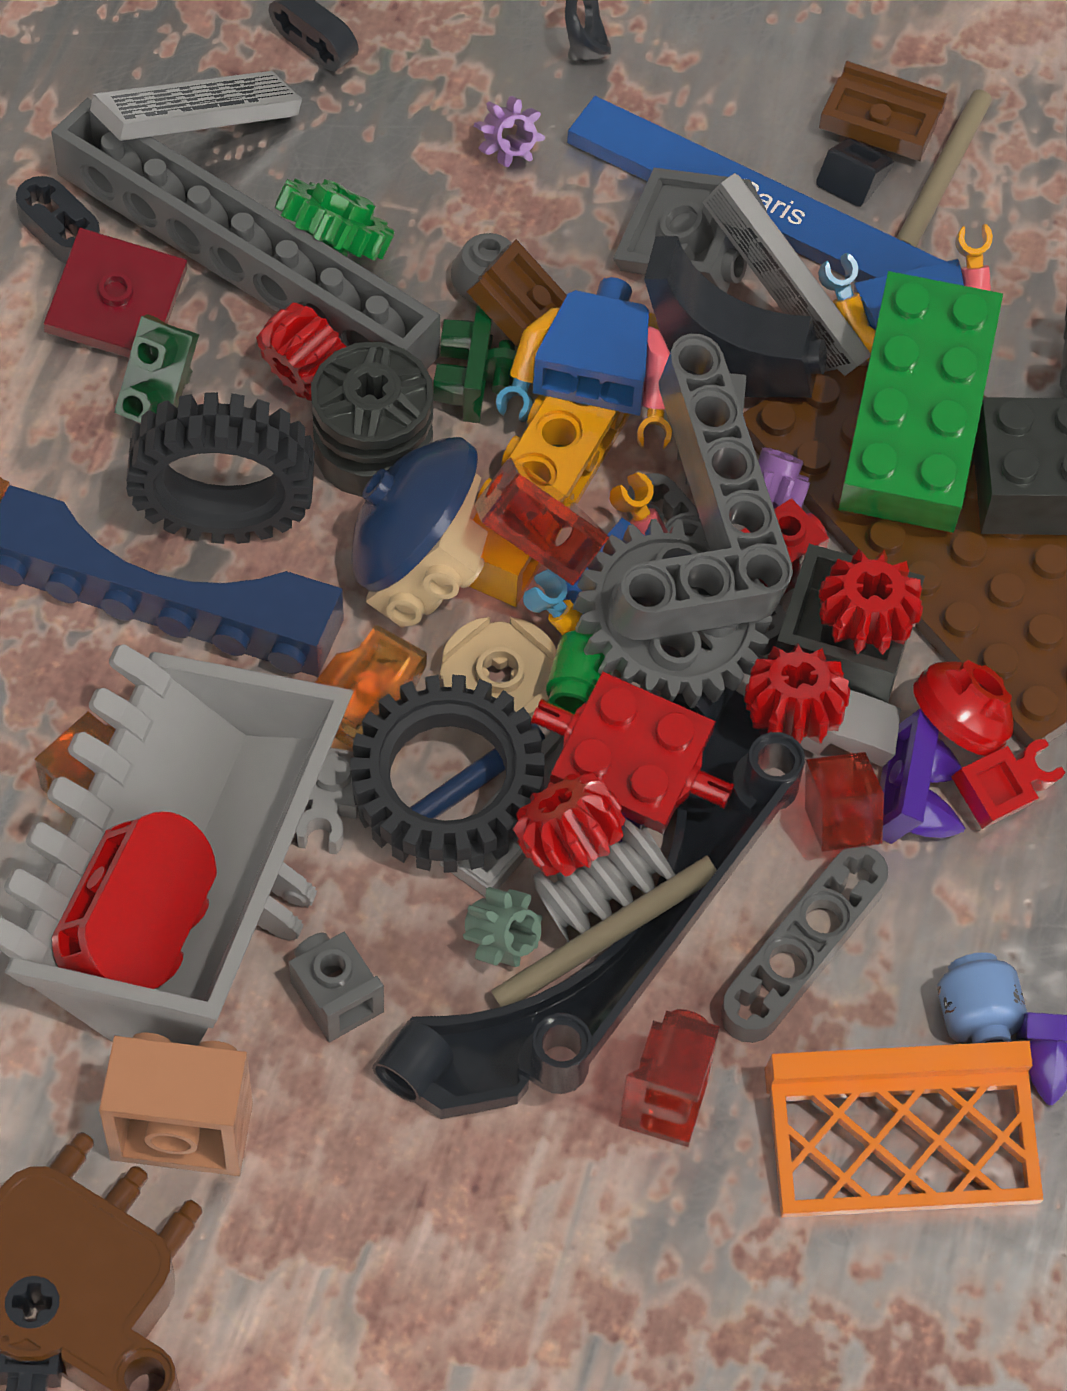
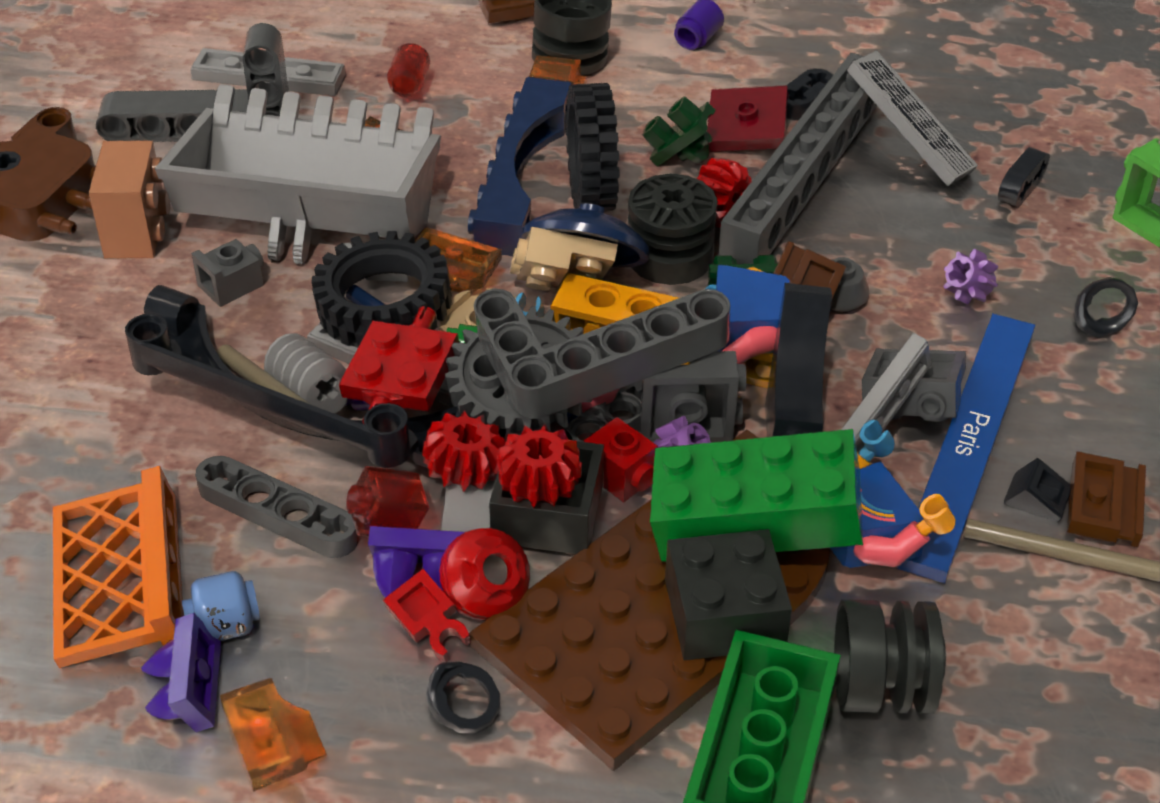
camera: 85 degrees right, 15 degrees down
red brick [52,811,217,989] -> none
green gear [275,178,395,260] -> none
sand green gear [463,887,543,967] -> none
clear red torso [475,457,610,586] -> none
red gear [513,773,626,877] -> none
clear red window [619,1009,720,1147] -> none

